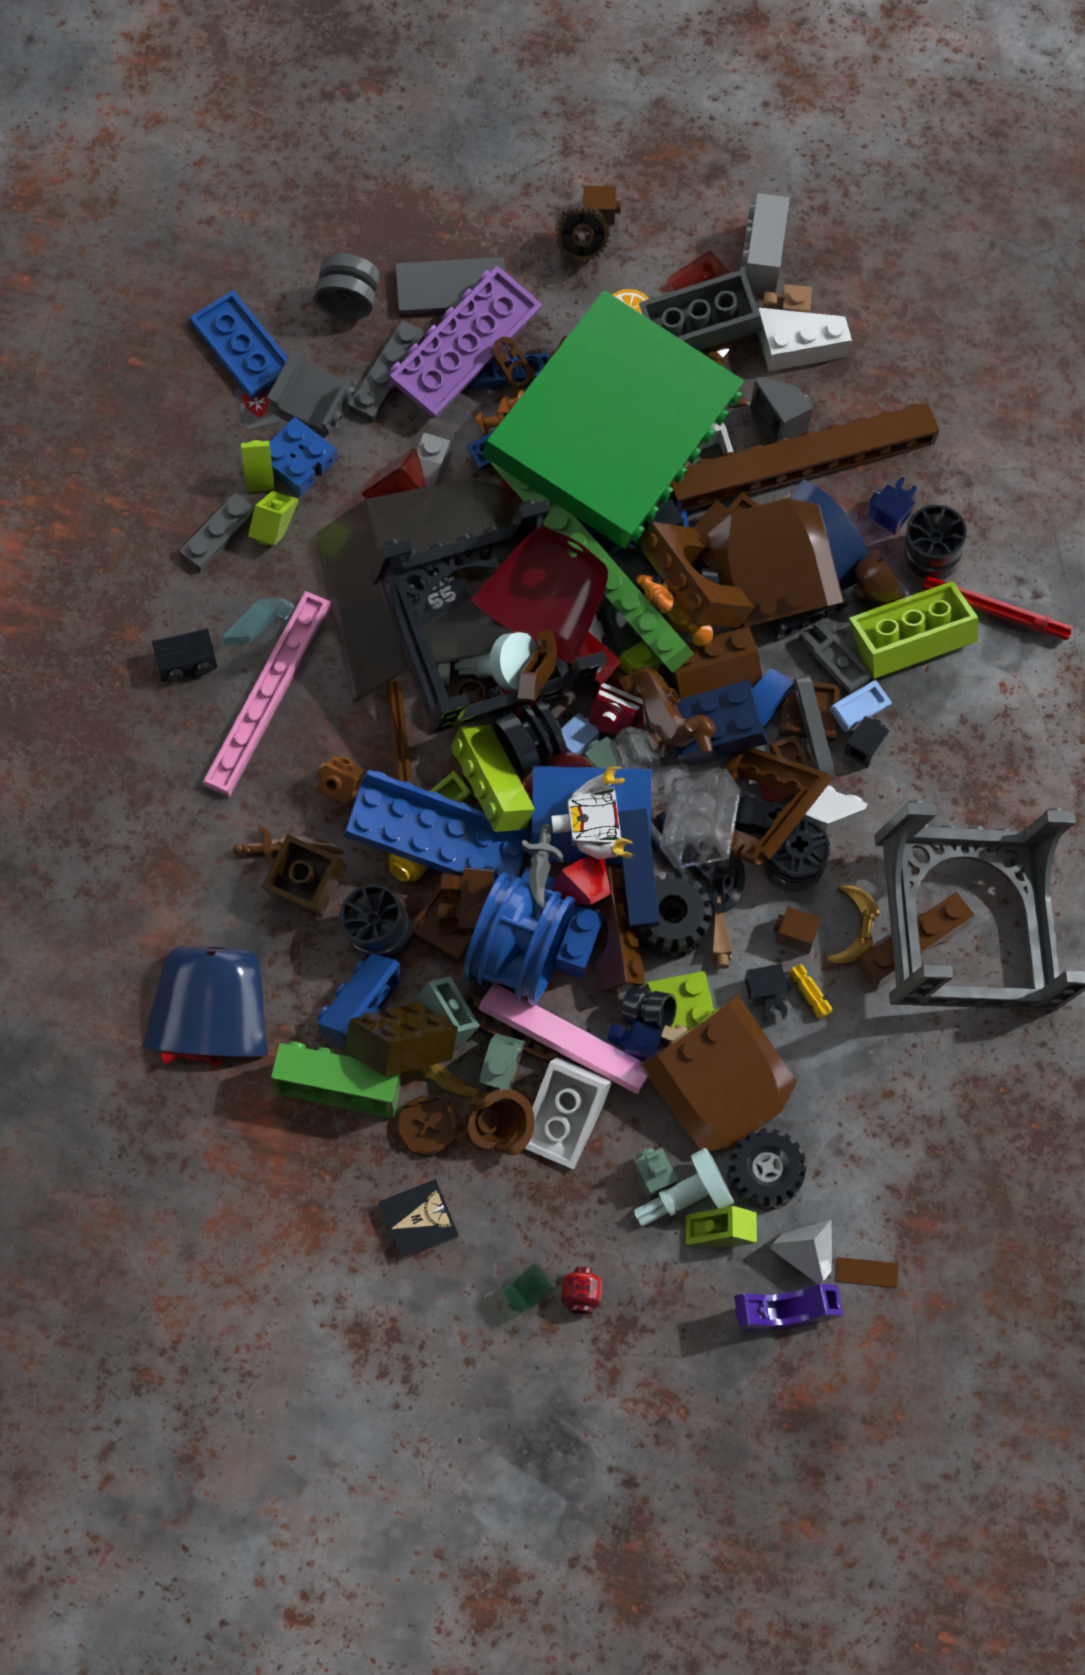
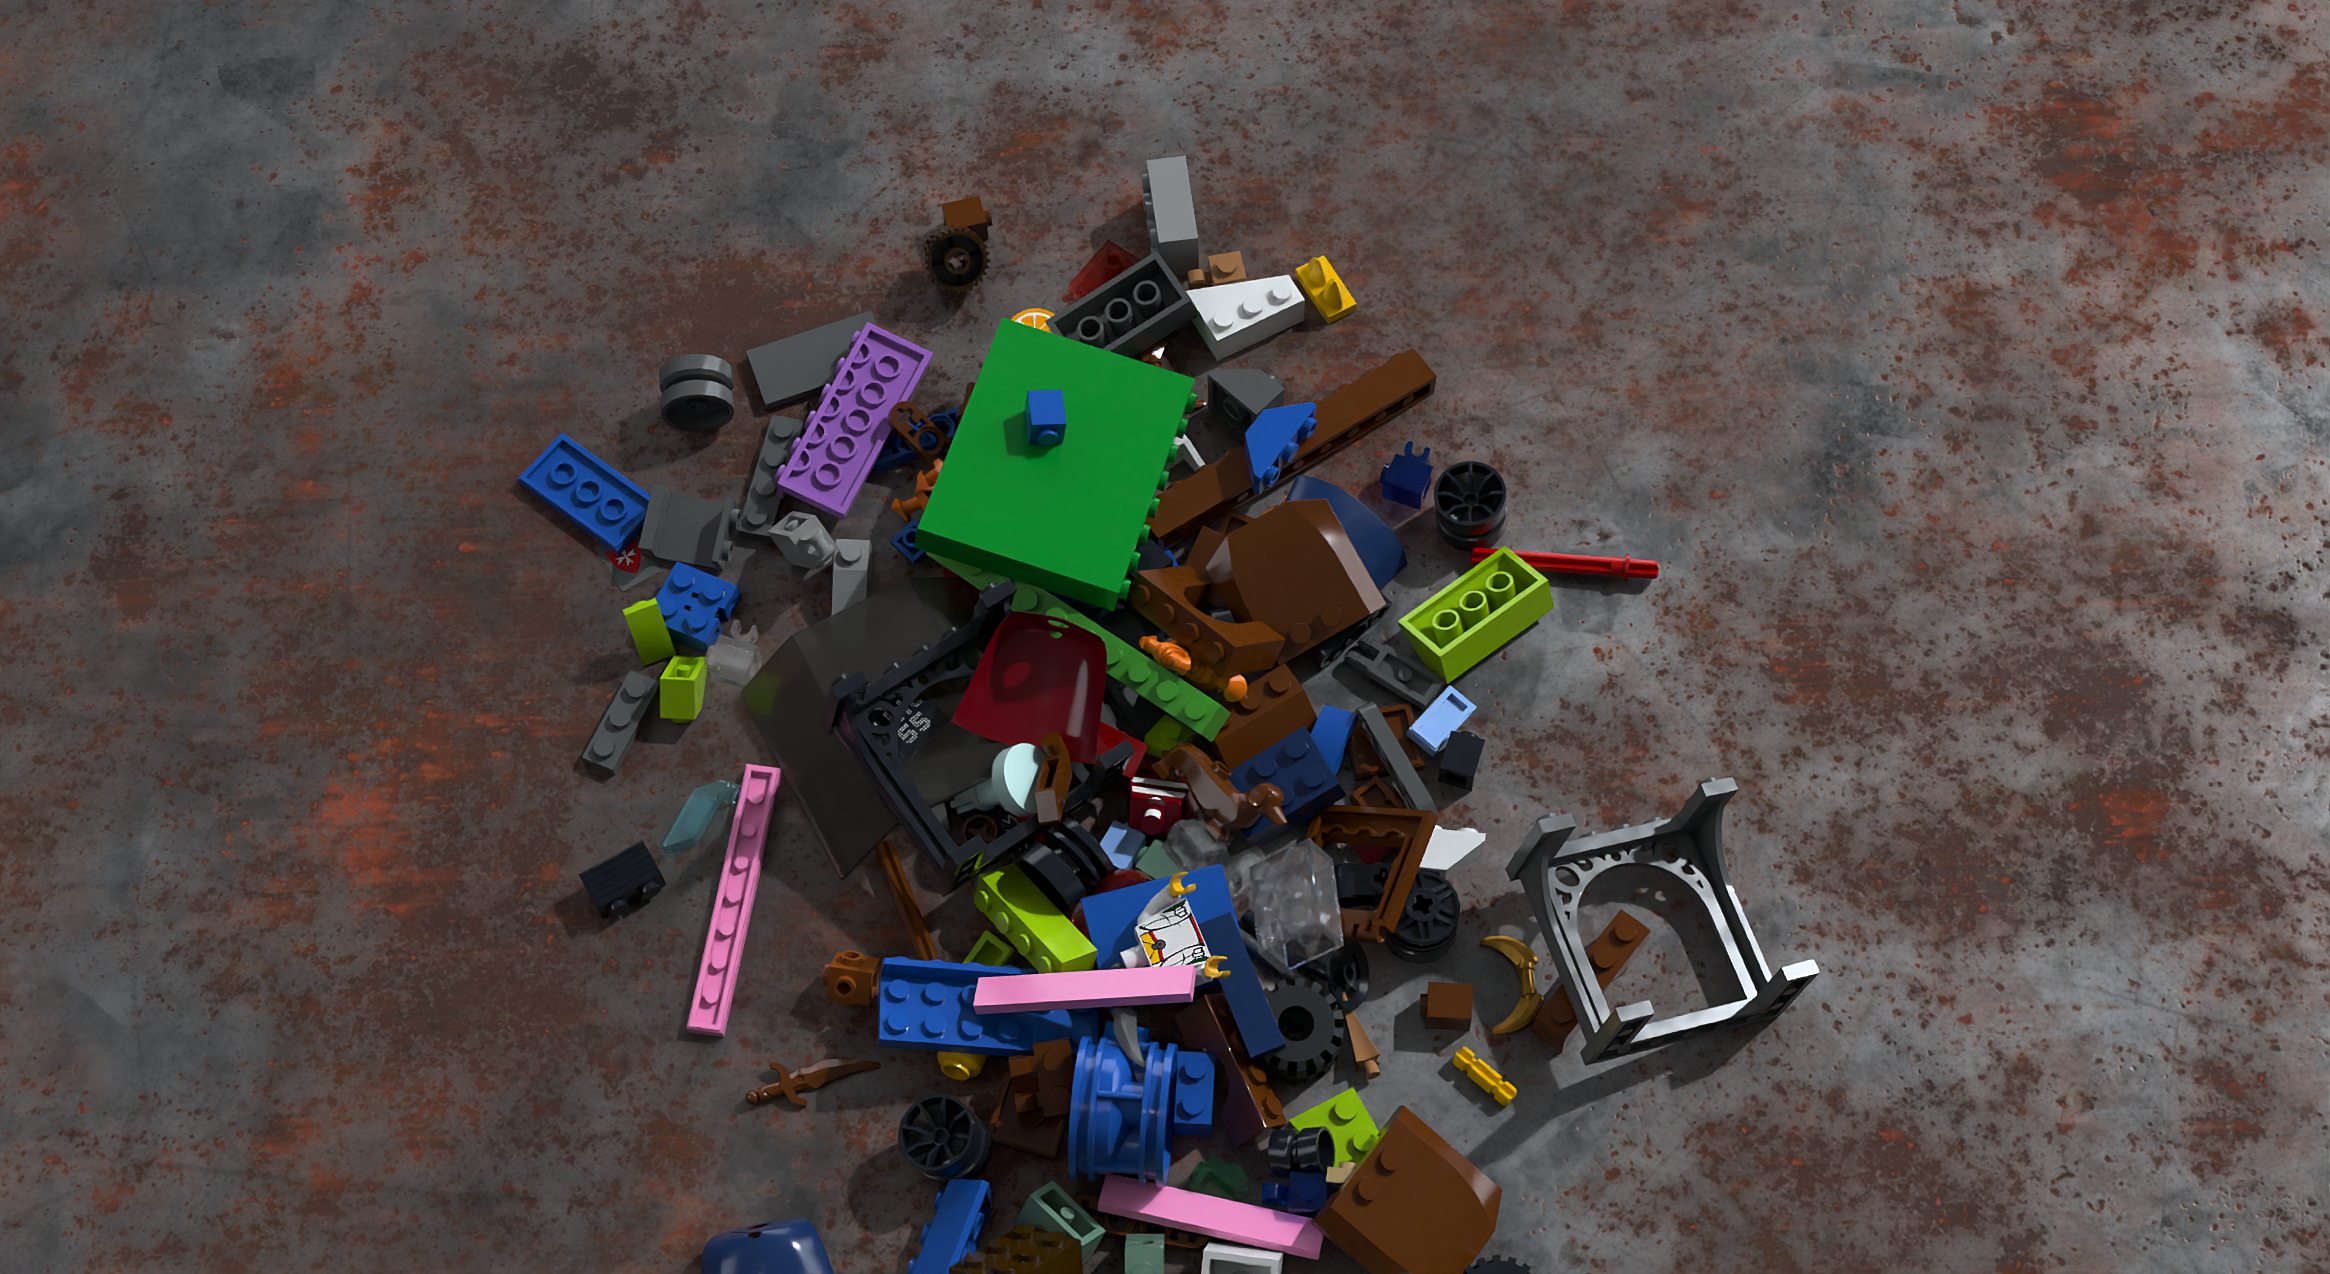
camera: 10 degrees left, 5 degrees down
dark brown brick [261,834,347,918] -> none
clear red slope [361,448,430,524] -> none
red slope [551,856,611,905] -> none
black brick [744,964,792,1022] -> none
reddish brown cylinder [854,549,907,607] -> none
none -> clear brick [705,620,762,690]
none -> light grey brick [767,511,838,569]
none -> bright pink tile [973,965,1196,1014]
none -> blue brick [1024,390,1067,446]
none -> clear green bracket [1189,1155,1249,1202]
none -> blue slope [1244,402,1318,495]
none -> yellow tile [1295,255,1357,324]

